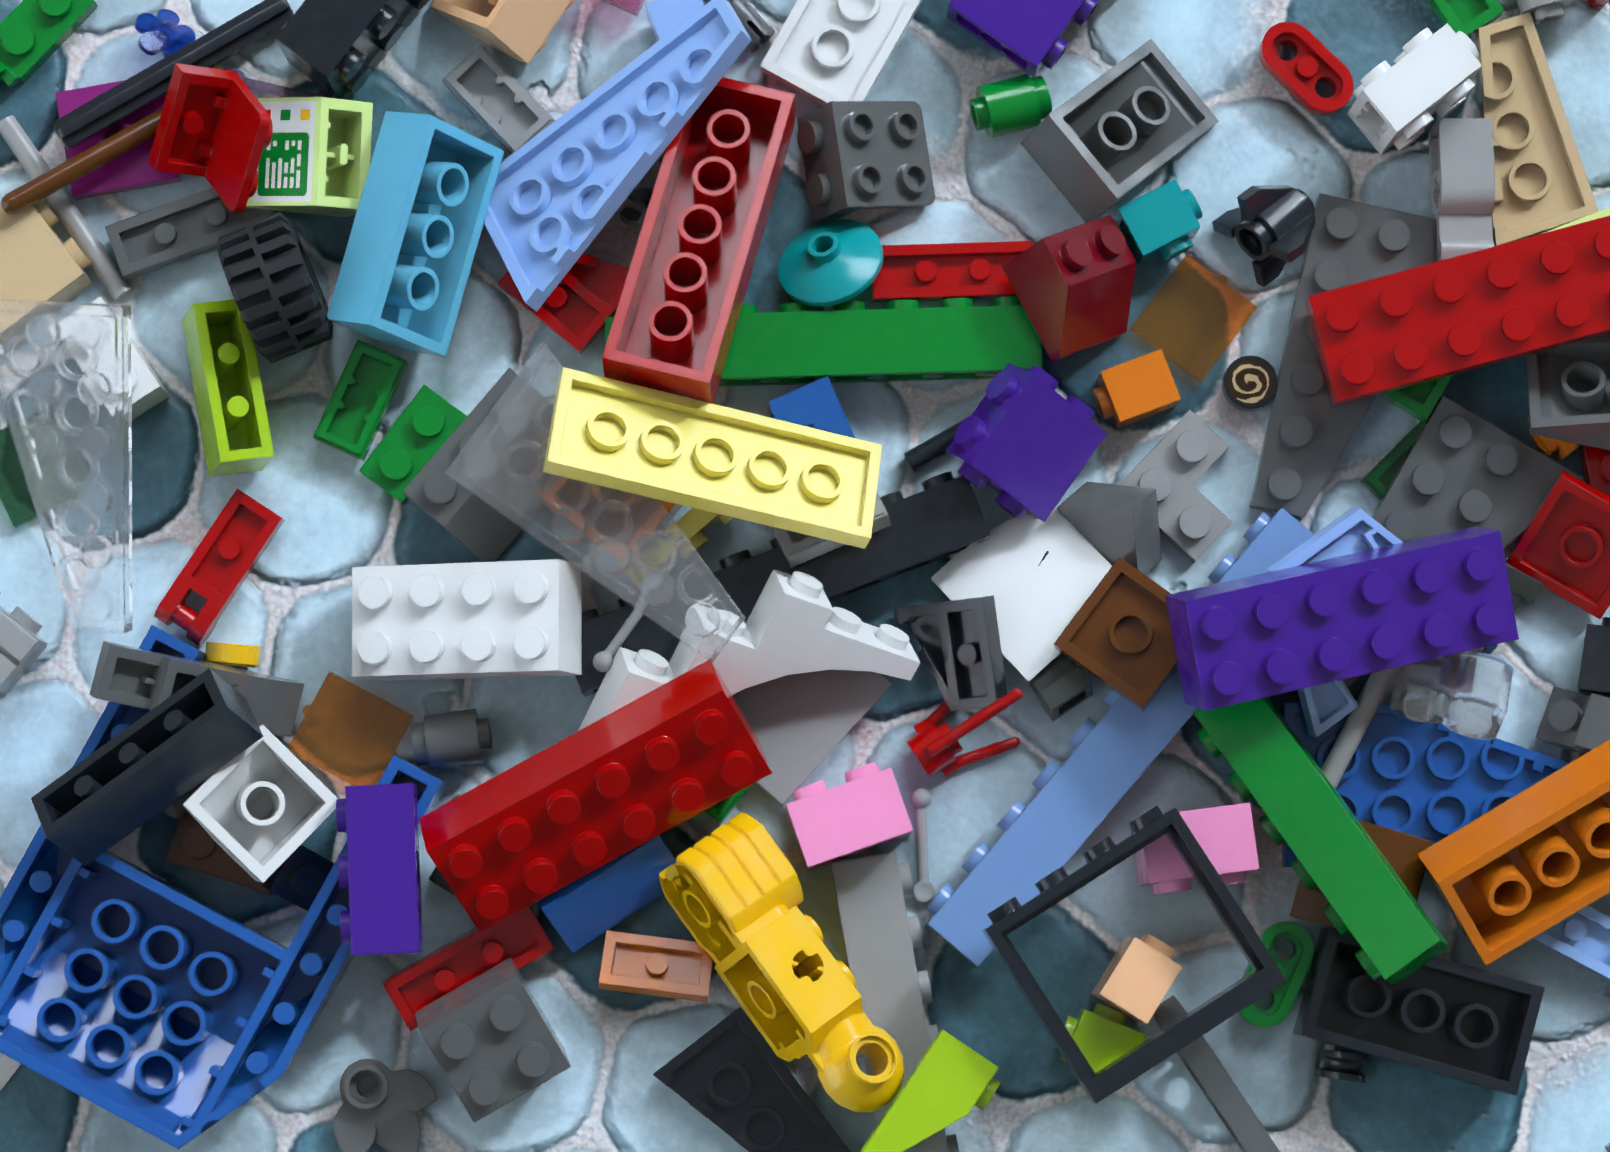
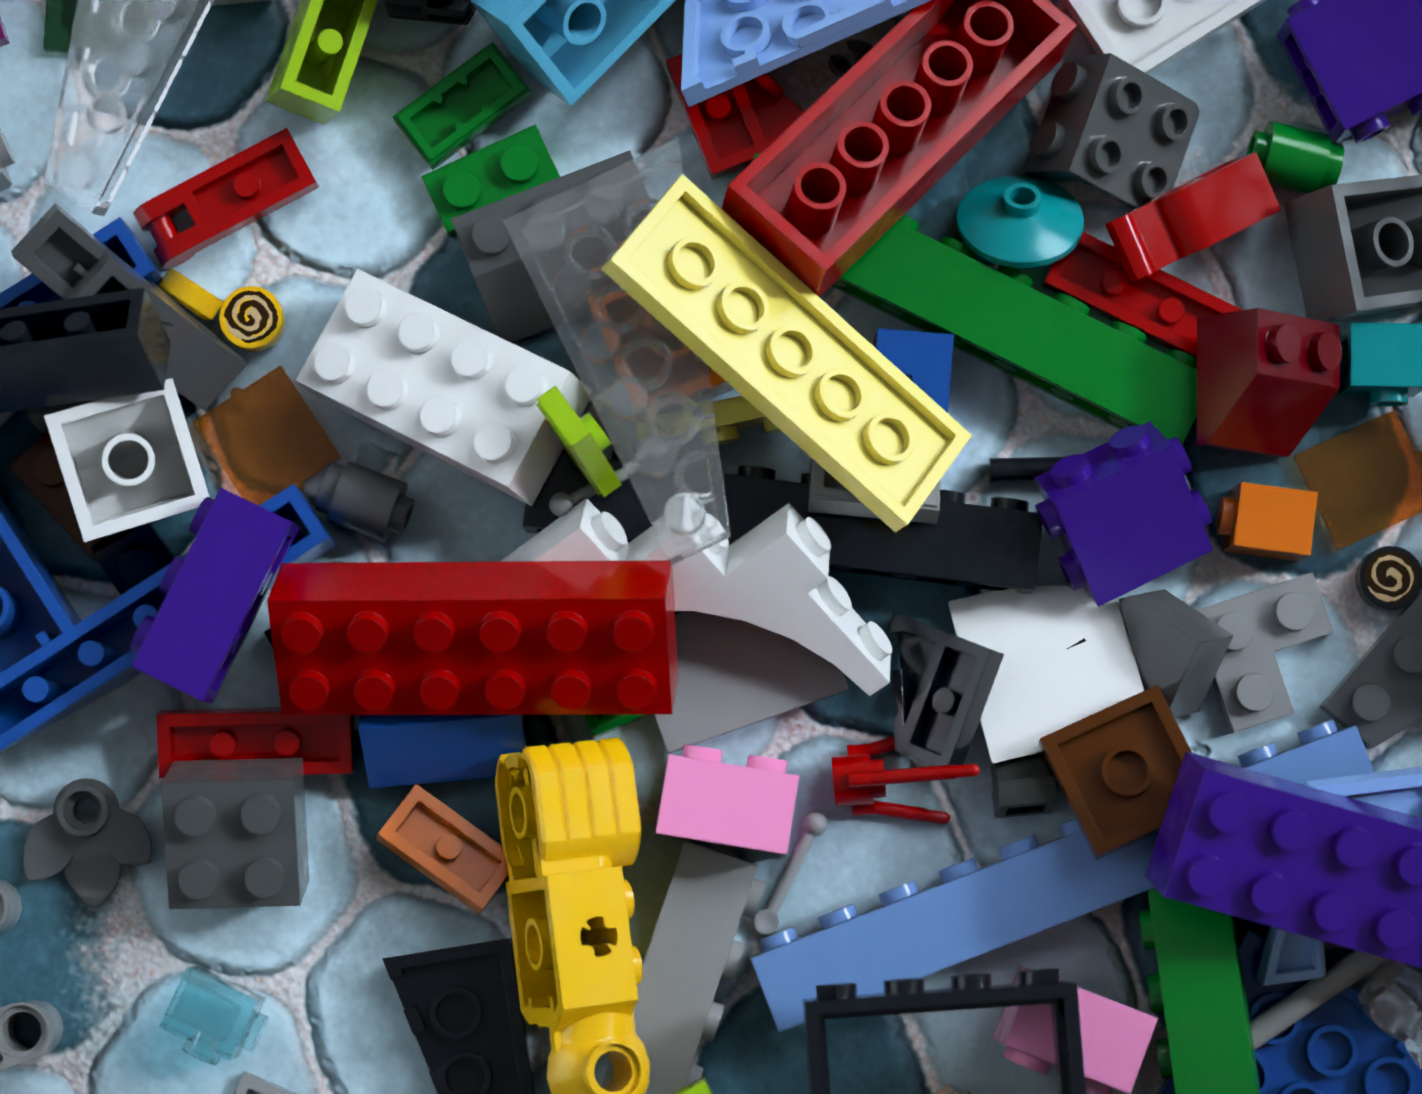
camera: 30 degrees right, 0 degrees up
none -> tile [219,286,286,352]
none -> lime plate [536,386,622,497]
none -> red piece [1105,152,1281,282]

